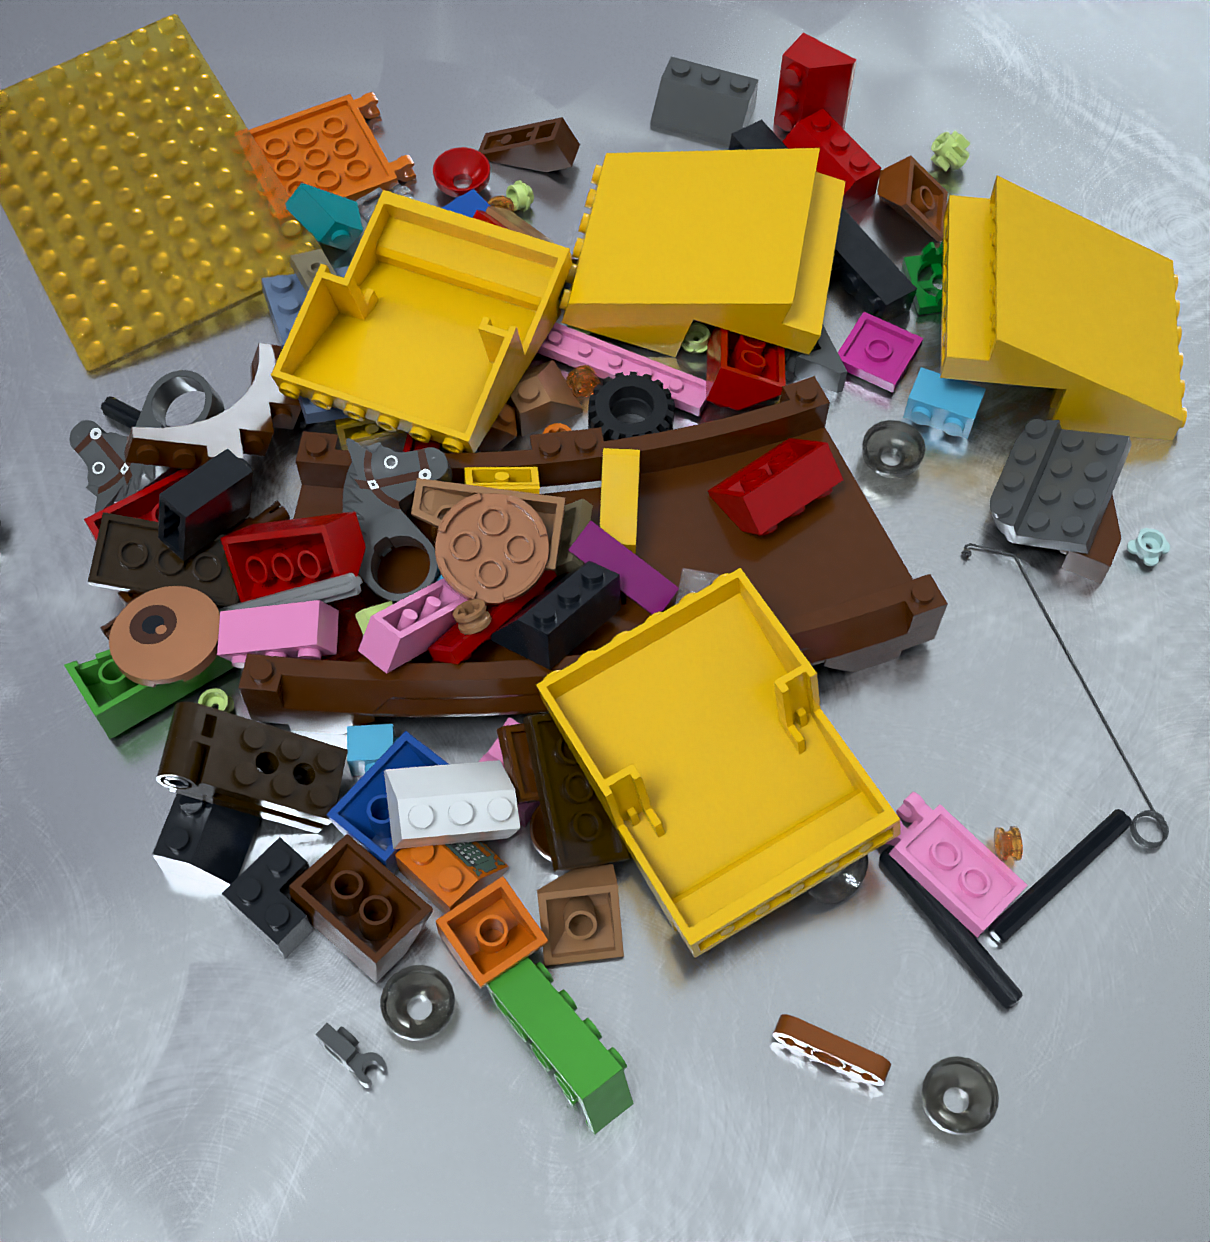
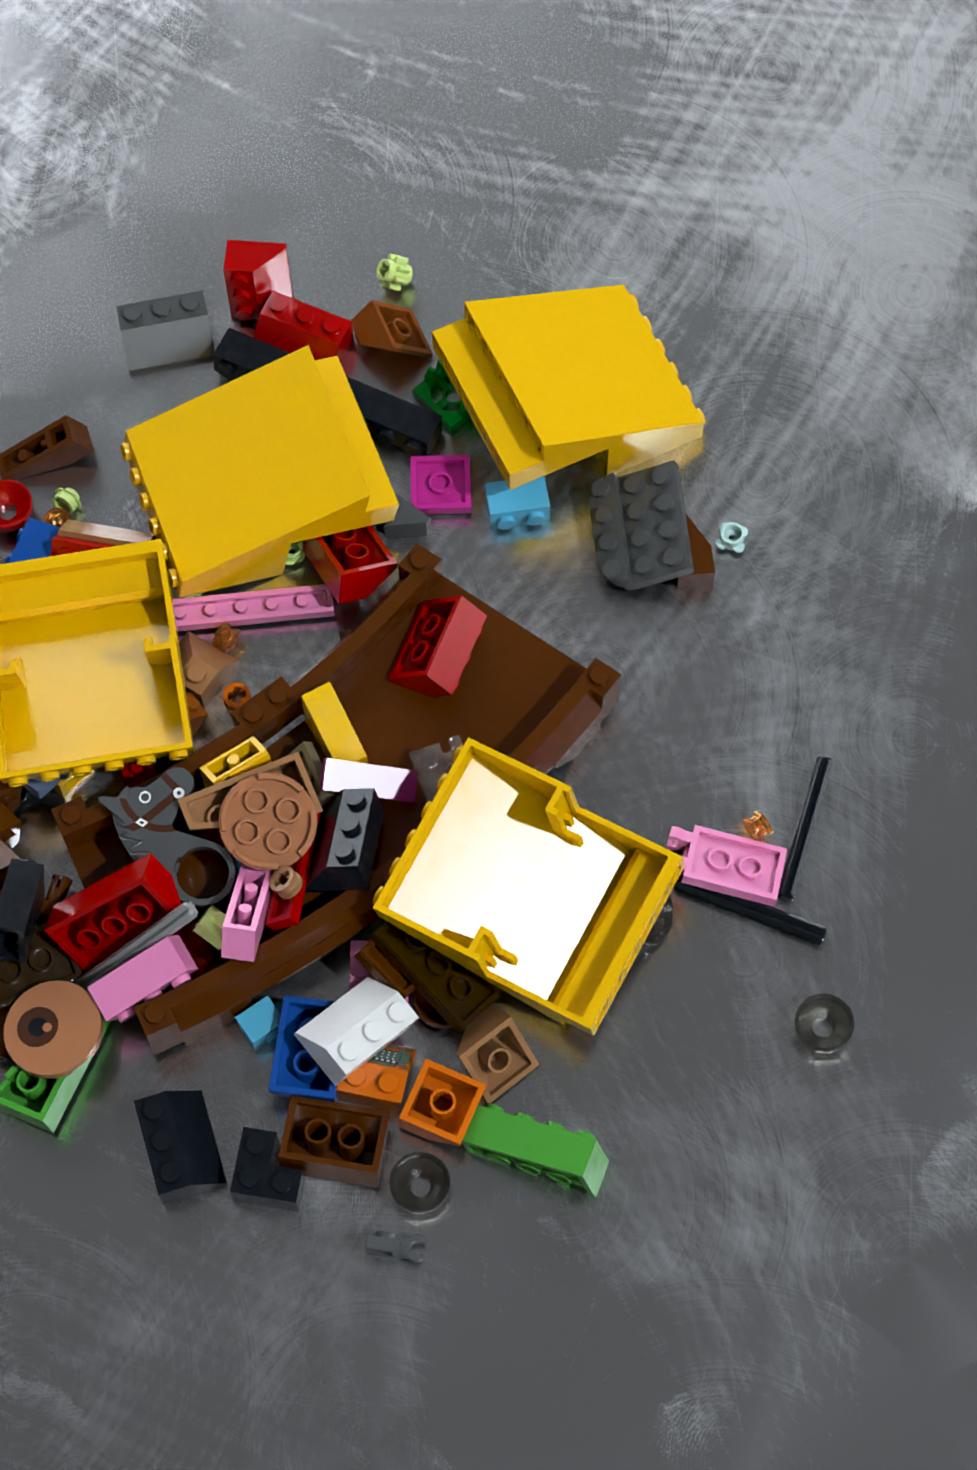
camera: 30 degrees left, 5 degrees up
dark brown hinge [156,702,348,833] -> none
yellowish green plate [198,688,234,713] -> none
black tyre [588,371,675,441] -> none
dark orange beam [772,1014,891,1086] -> none
clear smoke piece [862,420,926,478] -> none
dark grey piece [961,543,1169,848] -> none

